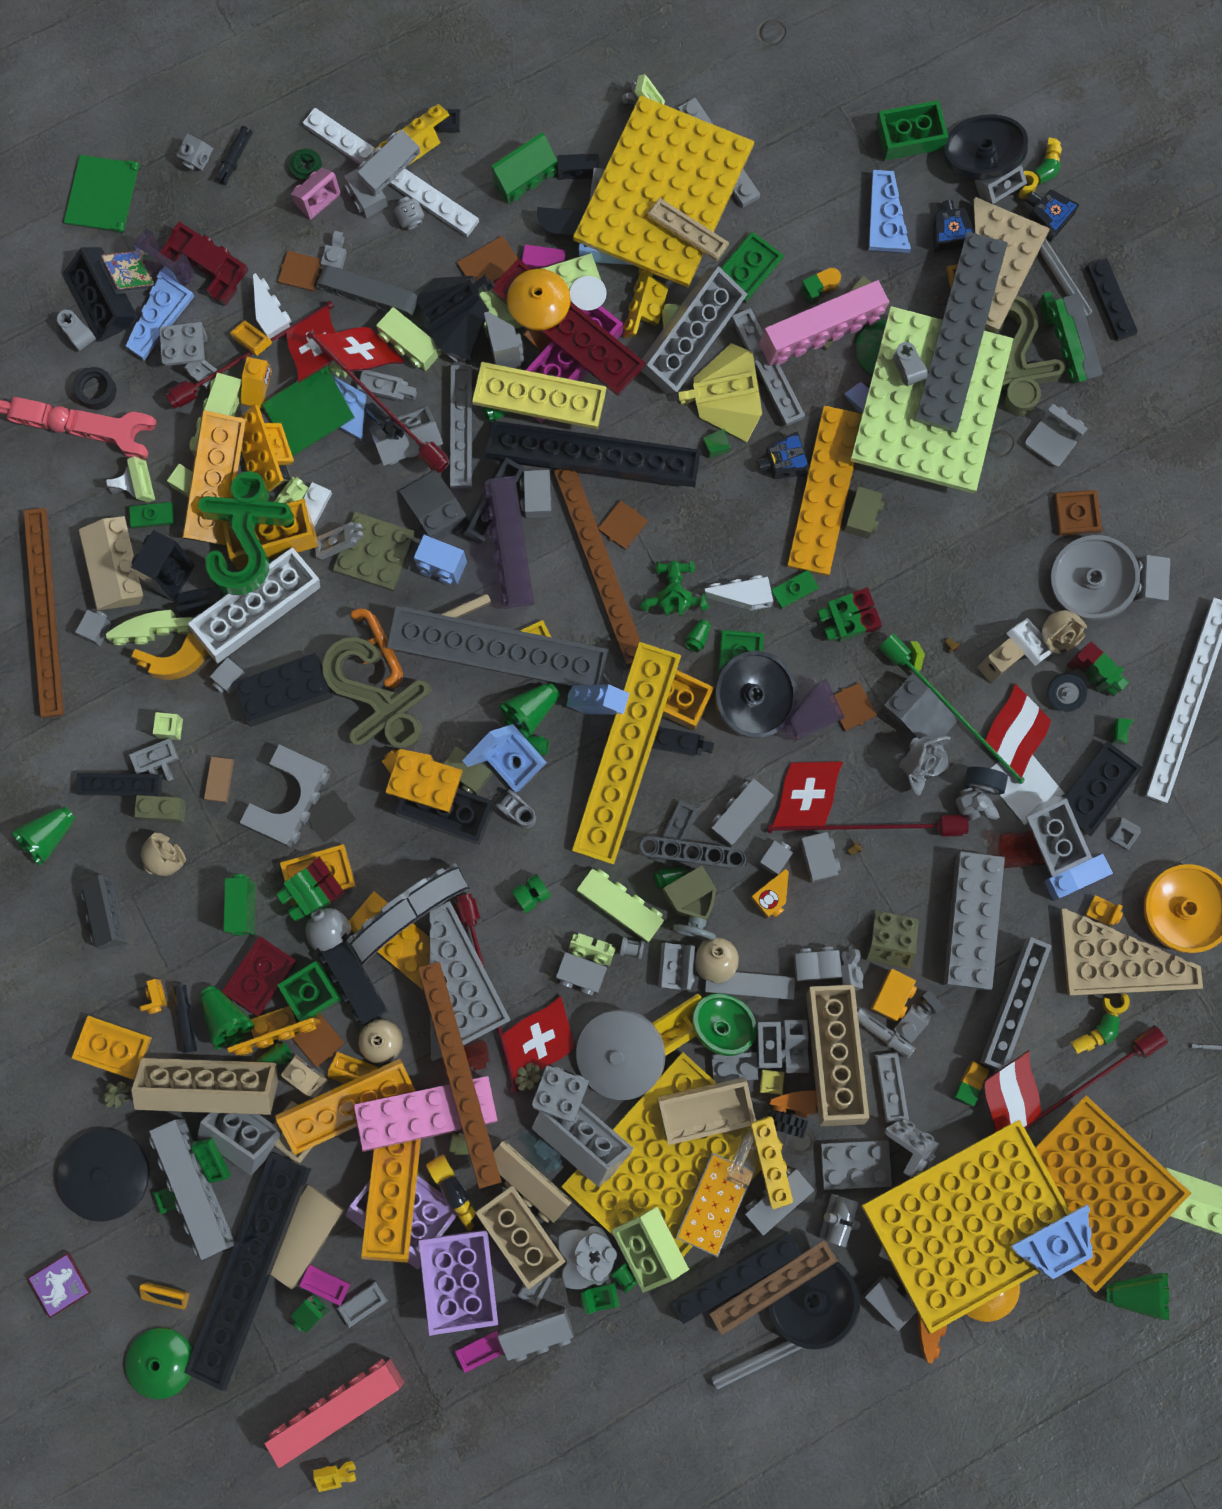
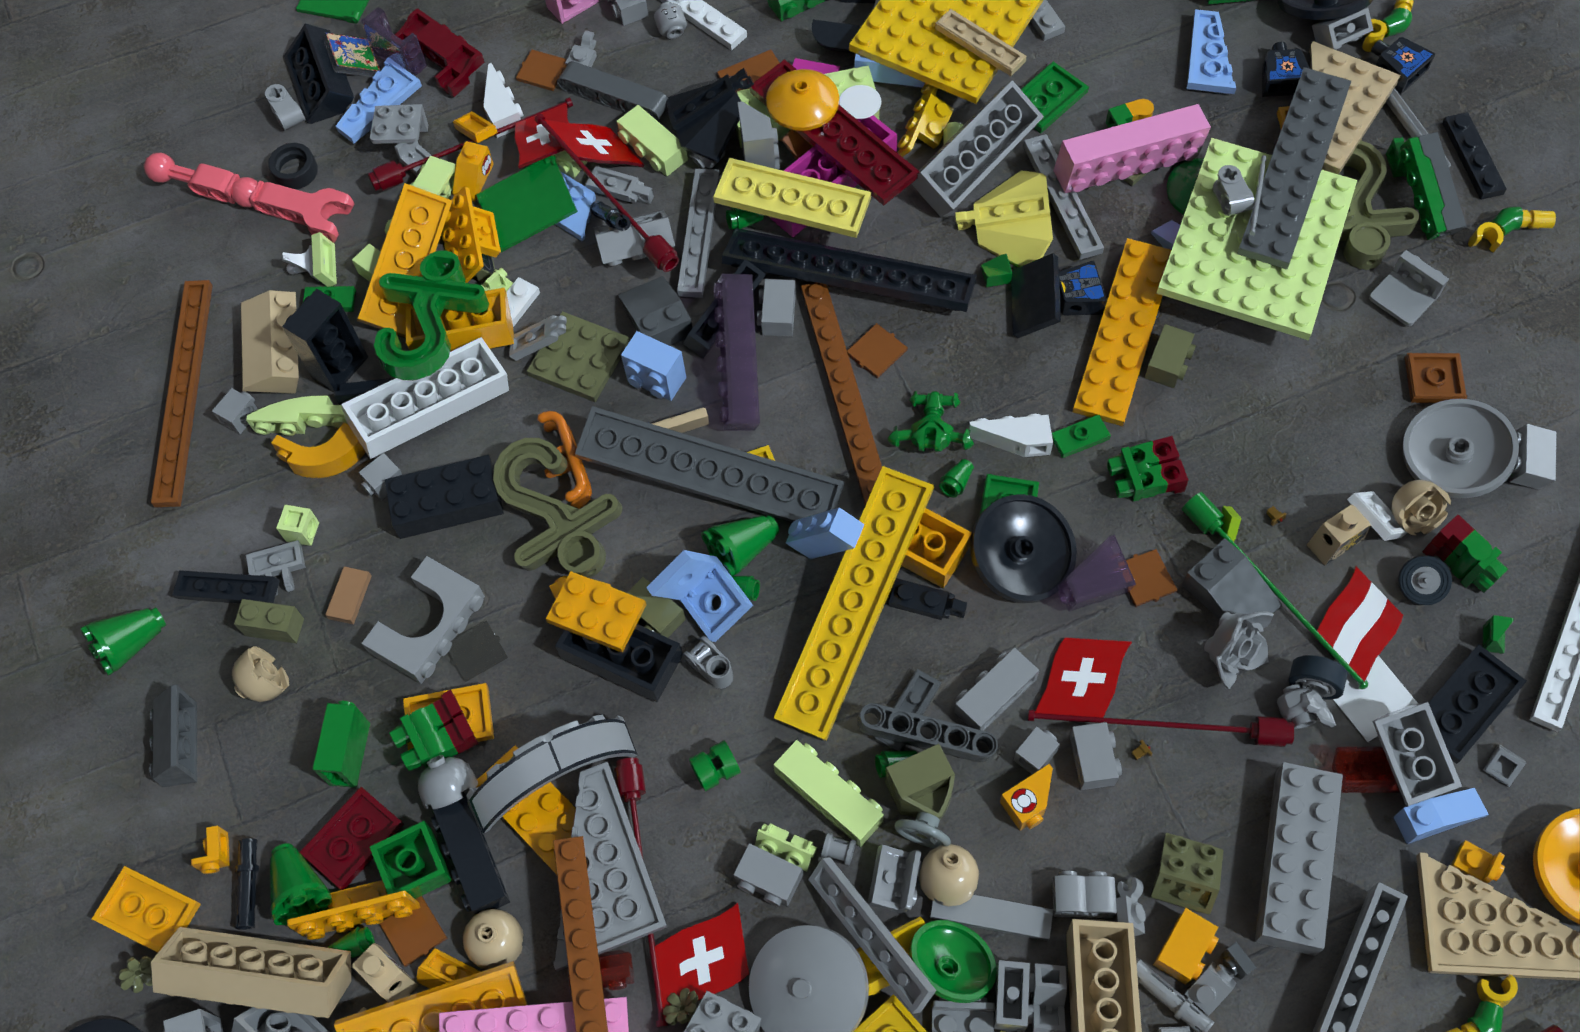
camera: 10 degrees right, 15 degrees down
none -> light grey plate [808,857,936,1014]
none -> black tile [1011,253,1061,338]
none -> light grey piece [1250,155,1267,235]
none -> yellow piece [1468,207,1556,253]

